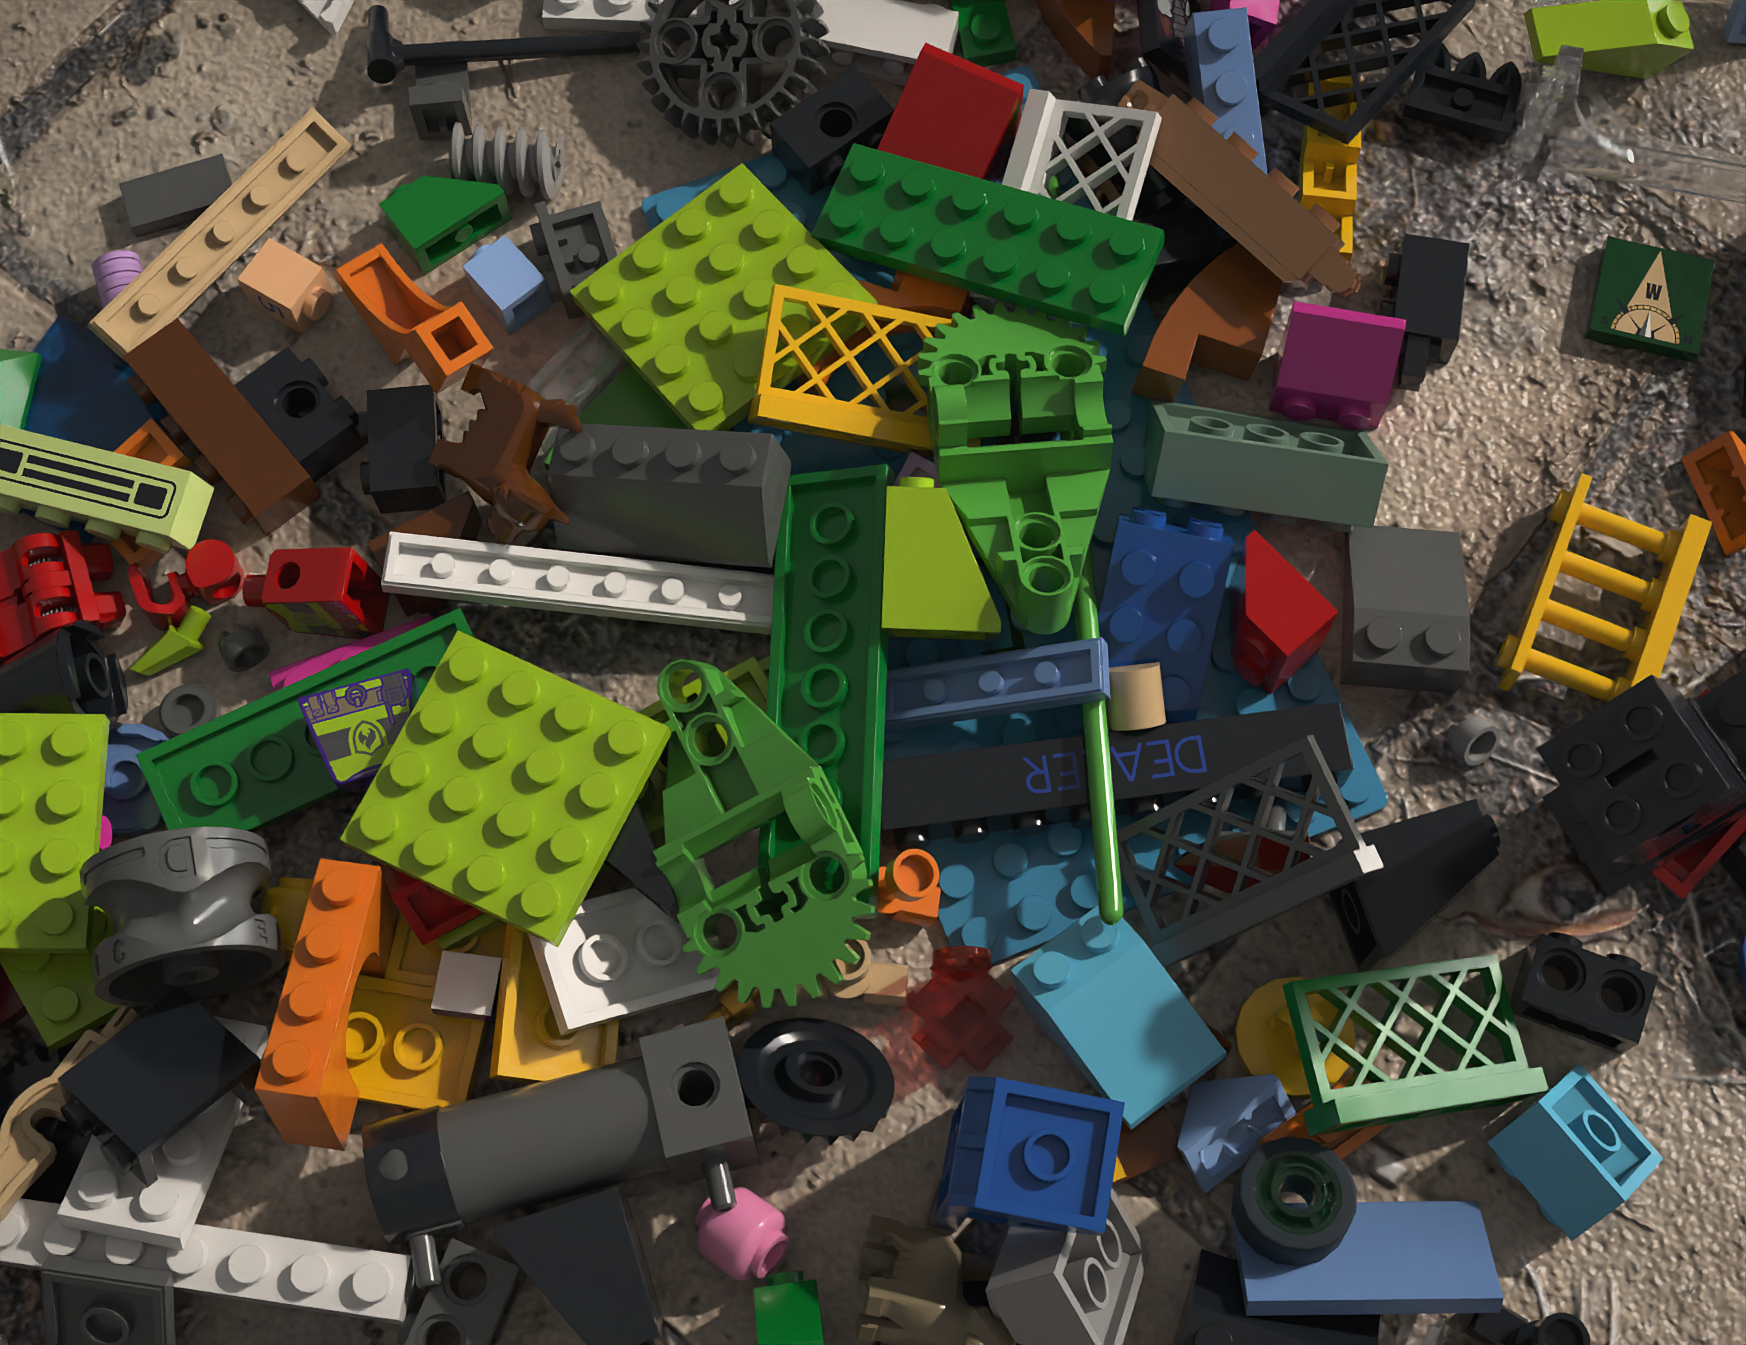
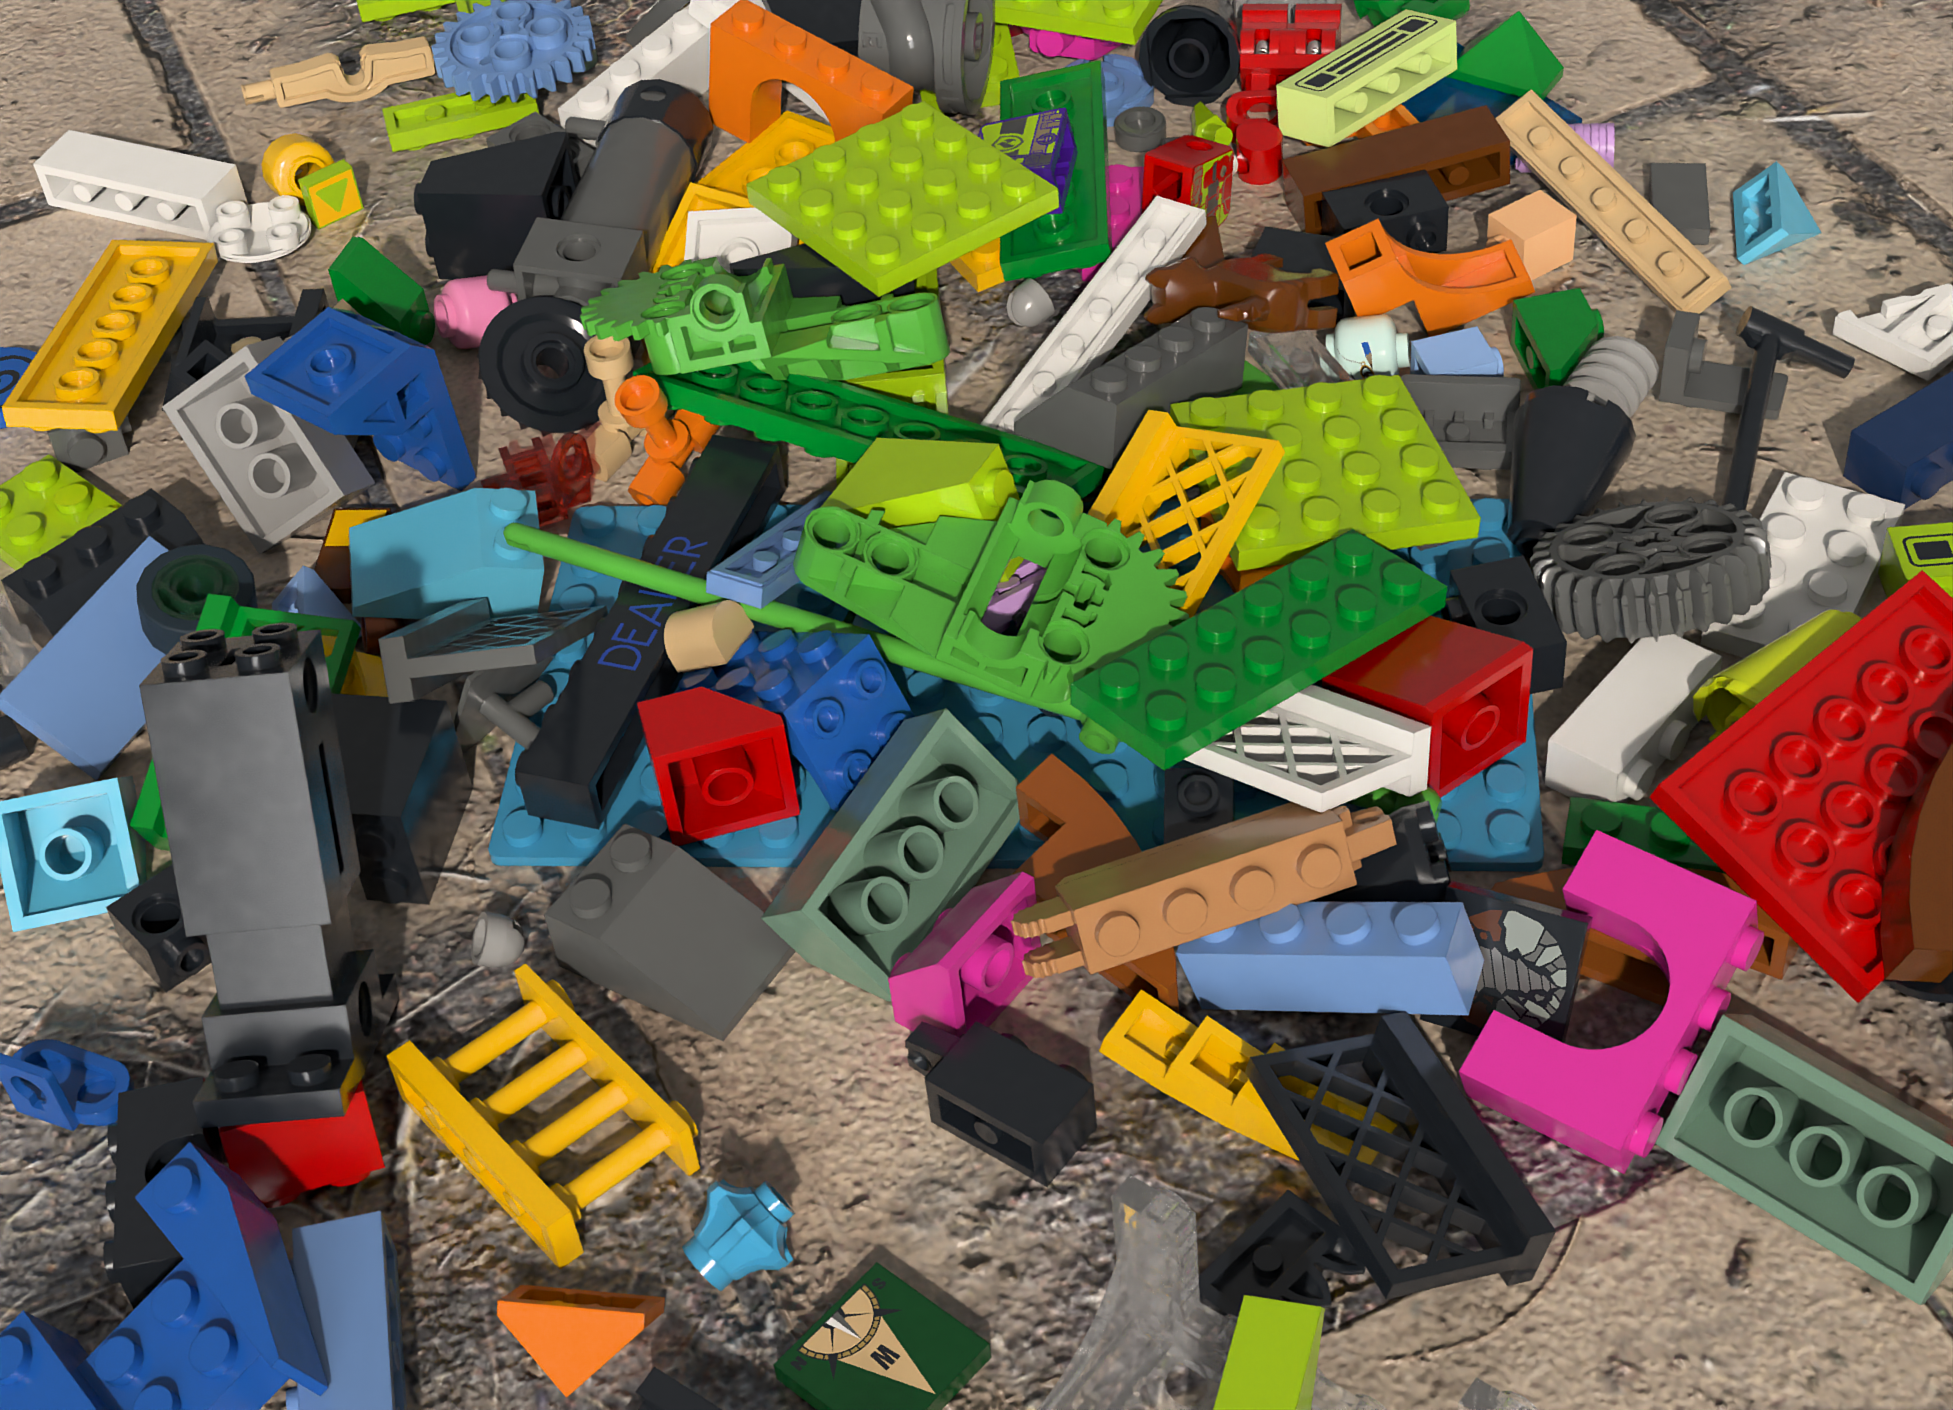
camera: 120 degrees right, 25 degrees down
none -> dark azure rock [682,1179,795,1291]
none -> light aqua head [1326,314,1411,382]
none -> black cone [1507,385,1636,558]
none -> medium azure slope [1733,161,1822,265]

